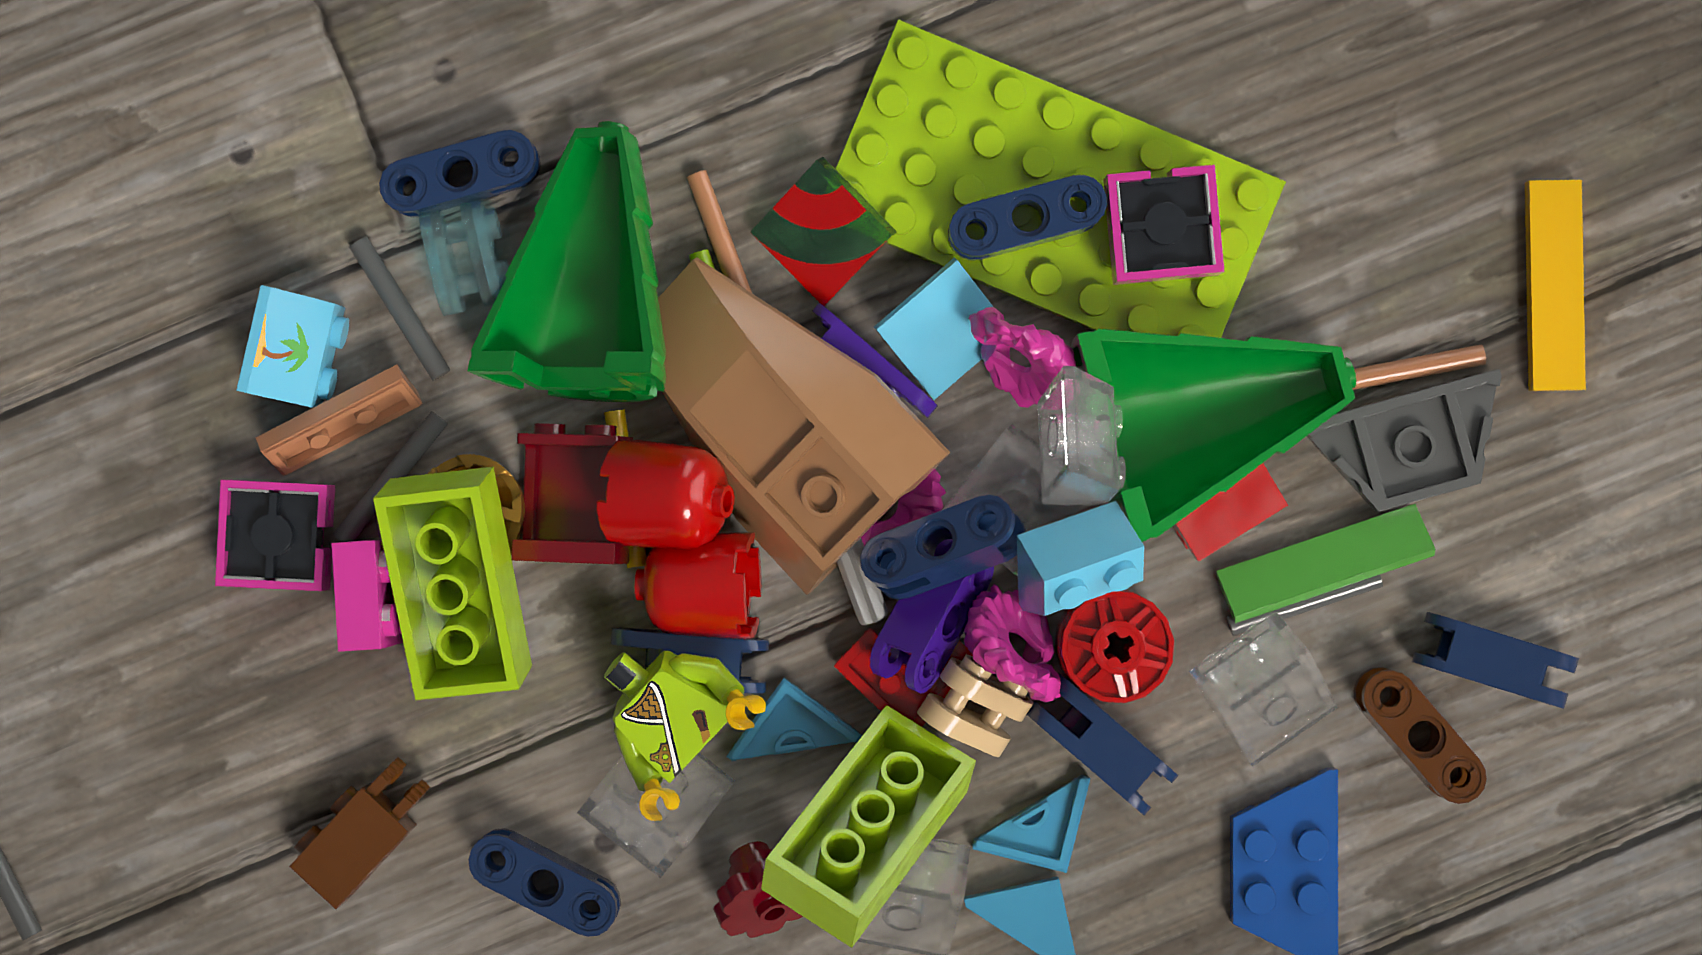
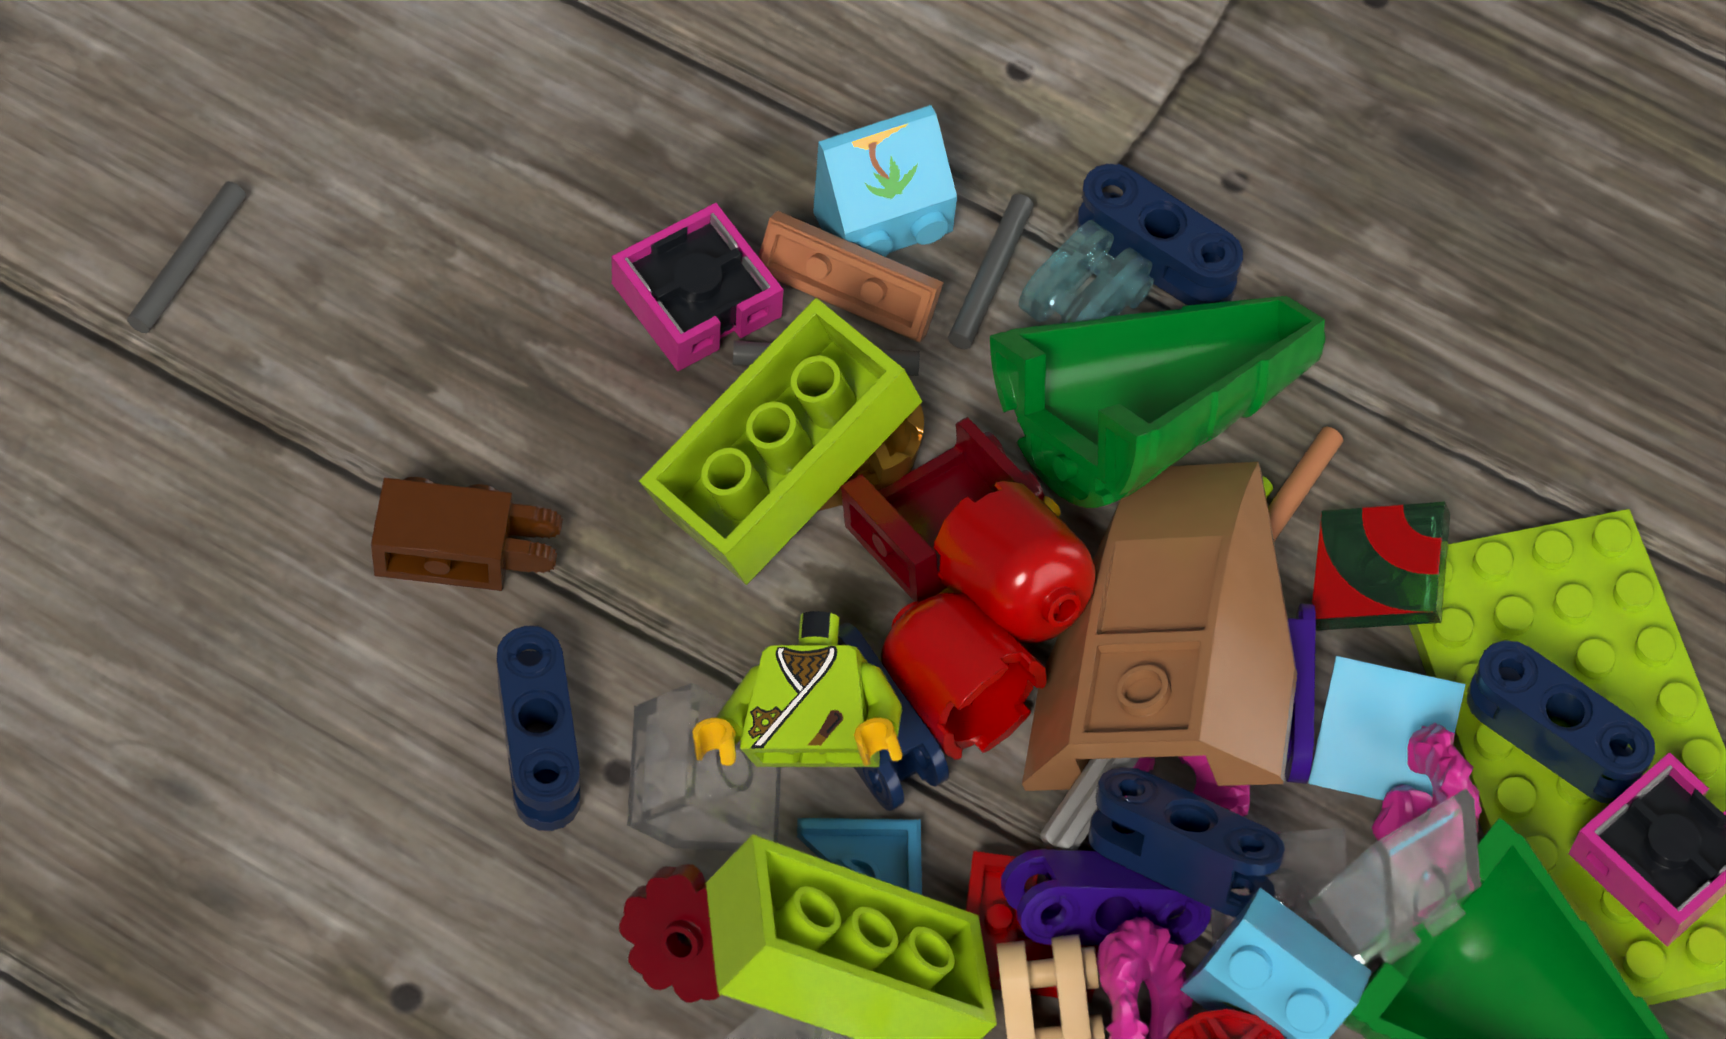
camera: 55 degrees right, 30 degrees down
dark pink piece [331,539,403,652] -> none

